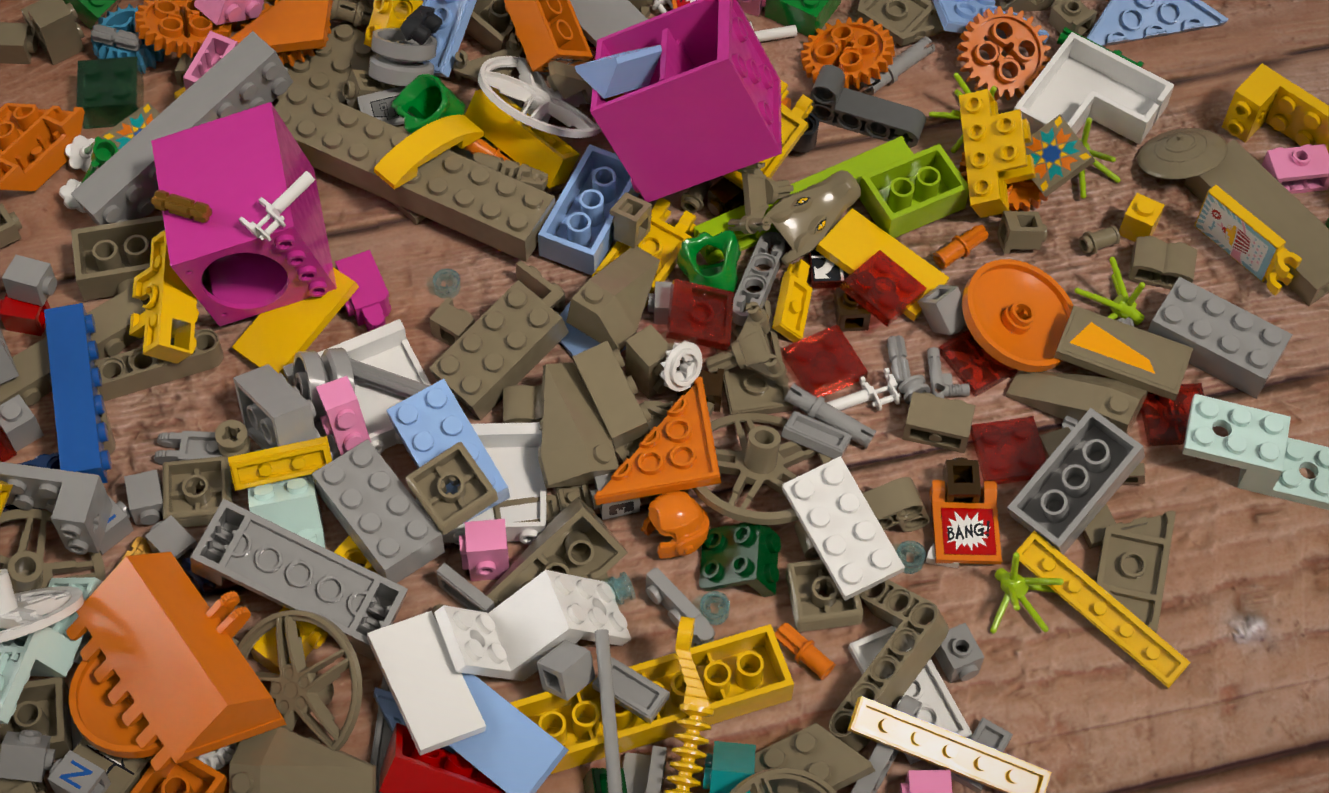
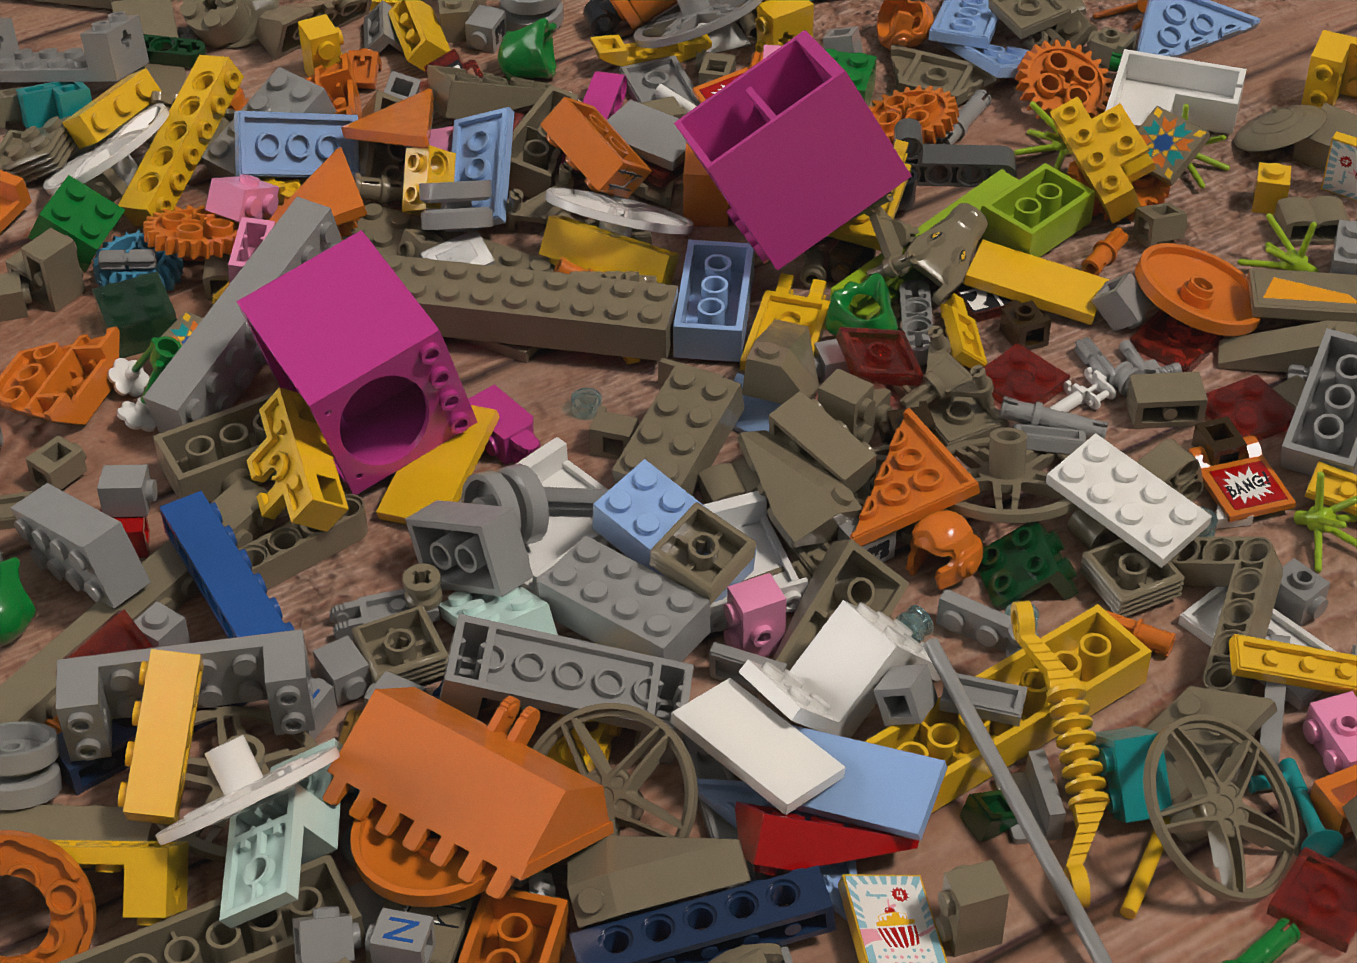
camera: 15 degrees left, 15 degrees down
pearl gold axle [151,190,212,223] -> none
yellow tile [228,436,332,491] -> none
white piece [238,171,315,242] -> none
bright pink brick [316,376,371,456] -> none
yellow slope [374,115,484,190] -> none
green piece [391,74,465,134] -> none
black piece [400,5,443,45] -> none
dark tan slope [547,61,608,105] -> none
light blue slope [575,45,662,99] -> none
dark tan brick [610,192,652,248] -> none
white gear [660,340,702,392] -> none
clear red plate [840,250,927,327] -> none
dark tan pin [1079,226,1120,255] -> none

